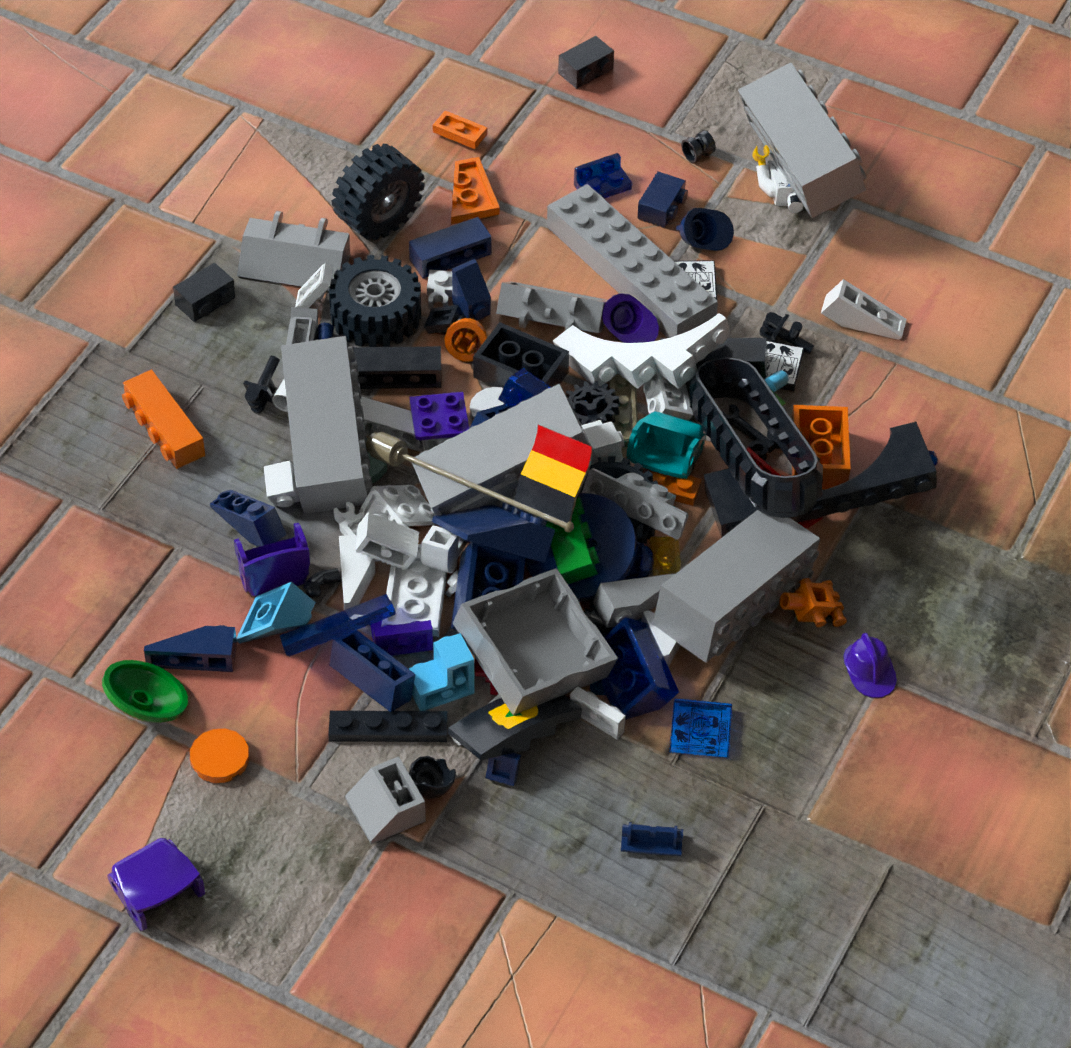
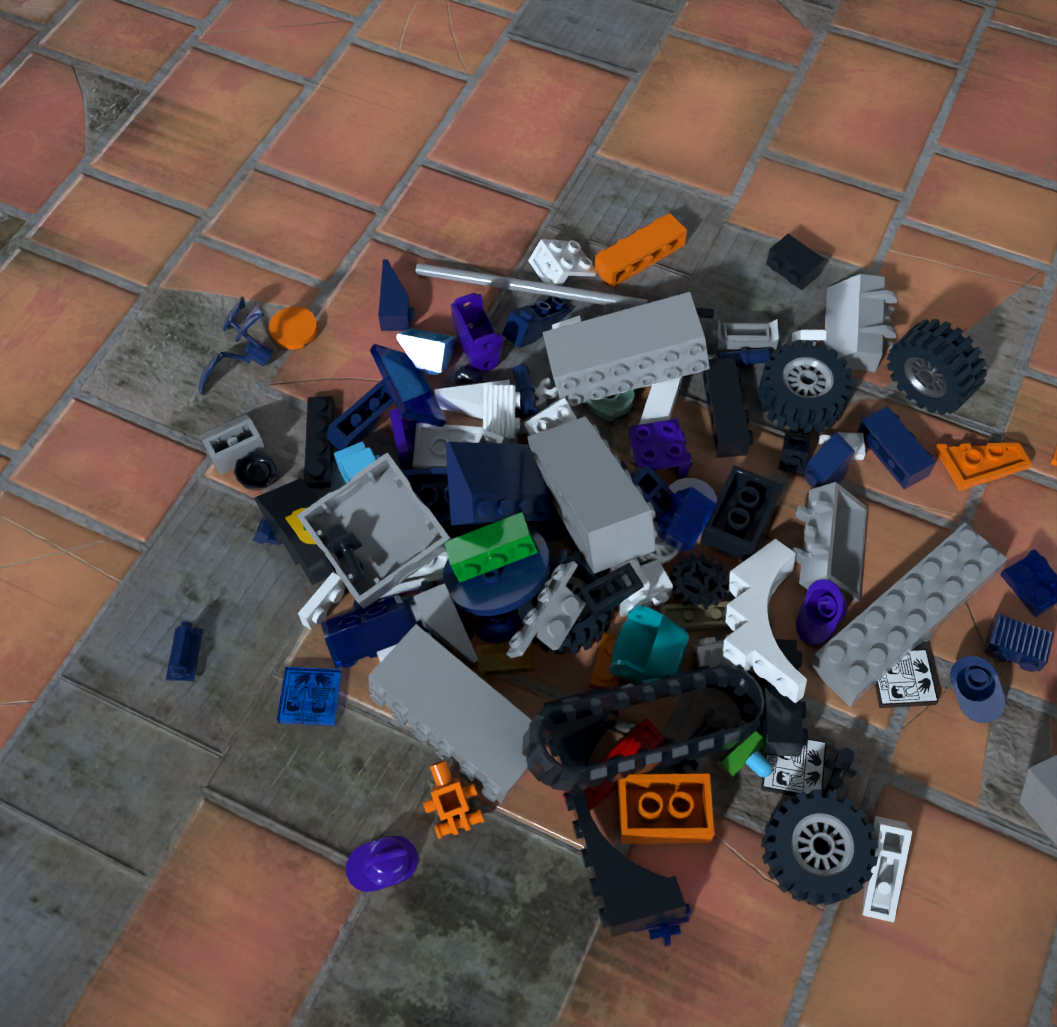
camera: 90 degrees right, 10 degrees up
green dish [102,660,188,723] -> none
dark purple piece [107,838,205,931] -> none
flag [366,425,593,532] -> none
orange piece [444,318,488,361] -> none
none -> dark blue plant [199,296,274,395]
none -> black arm [328,524,365,581]
none -> light grey piece [415,263,648,309]
none -> dark blue pin [512,364,538,416]
none -> white bracket [528,239,598,286]
none -> black slope [580,562,644,619]
none -> black wheel [761,790,878,905]

